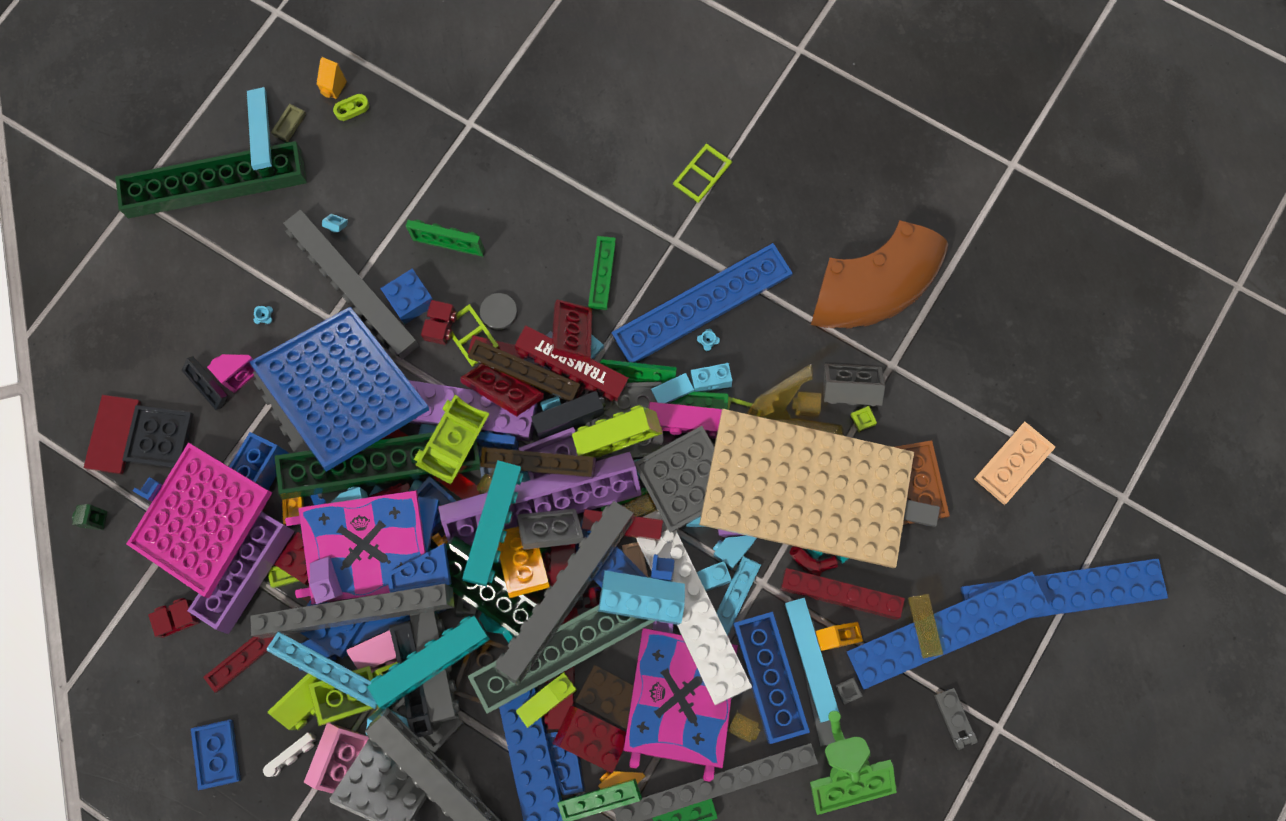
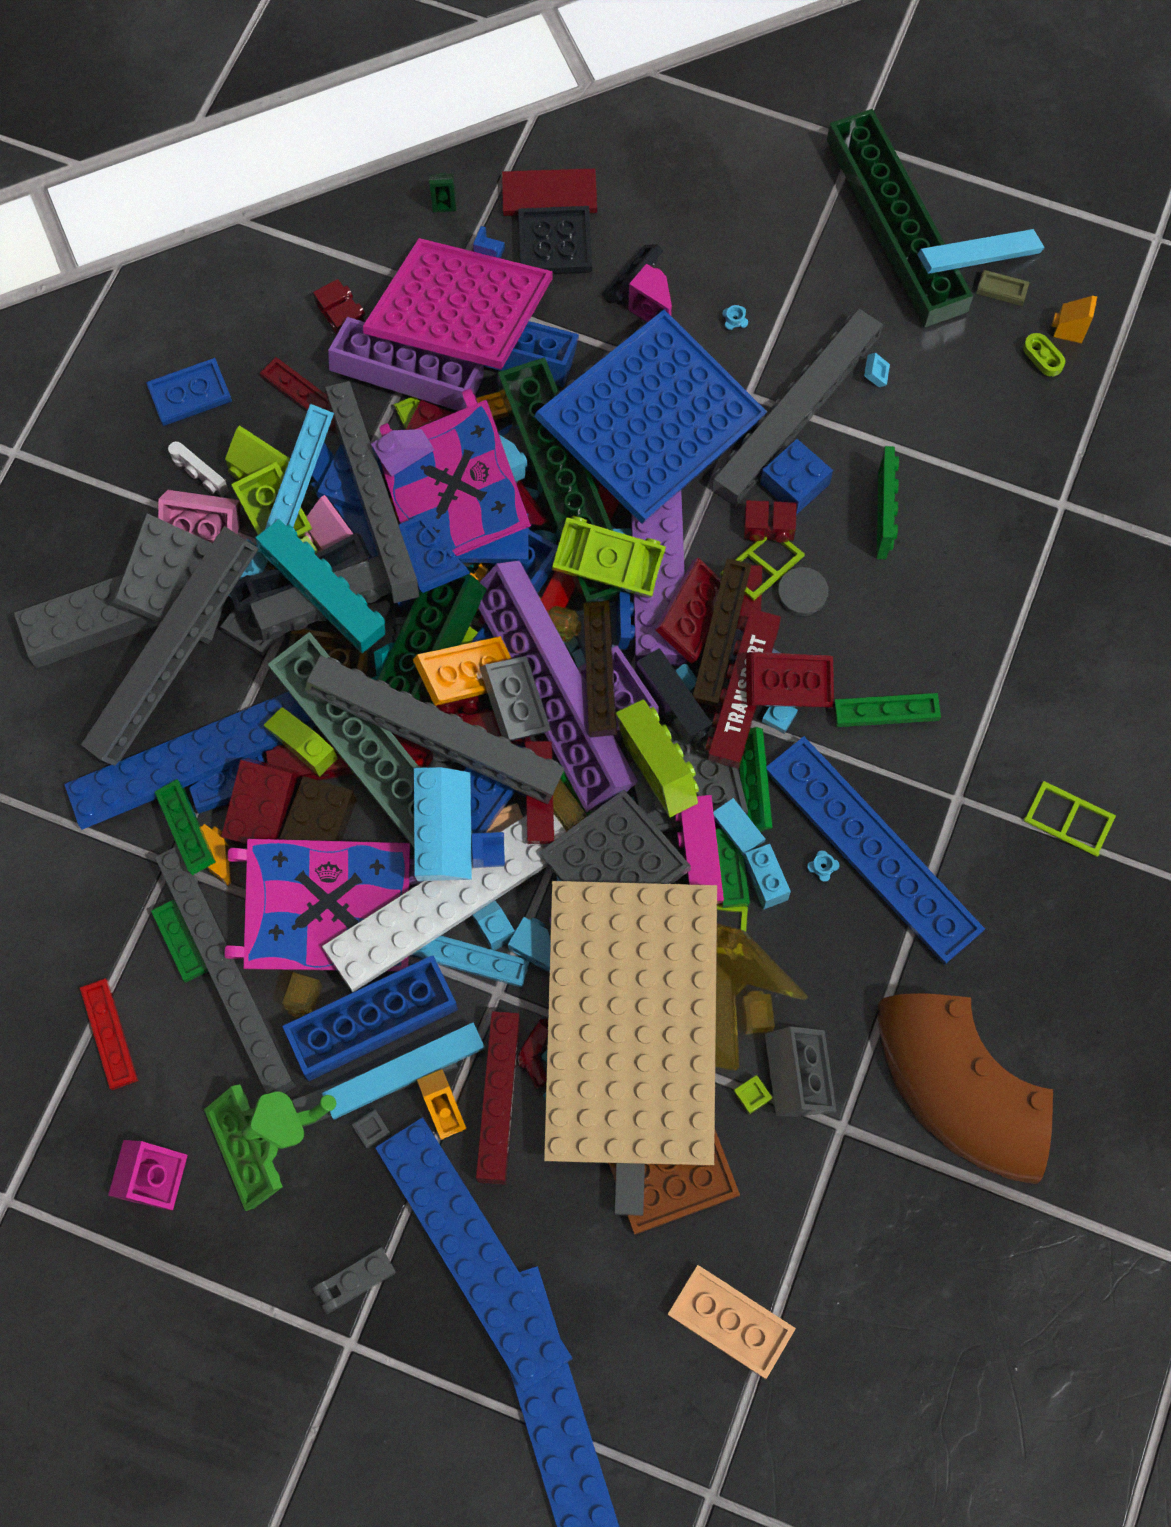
camera: 75 degrees right, 5 degrees down
teal brick [462,460,524,587] -> none
clear yellow tile [908,594,943,659] -> none

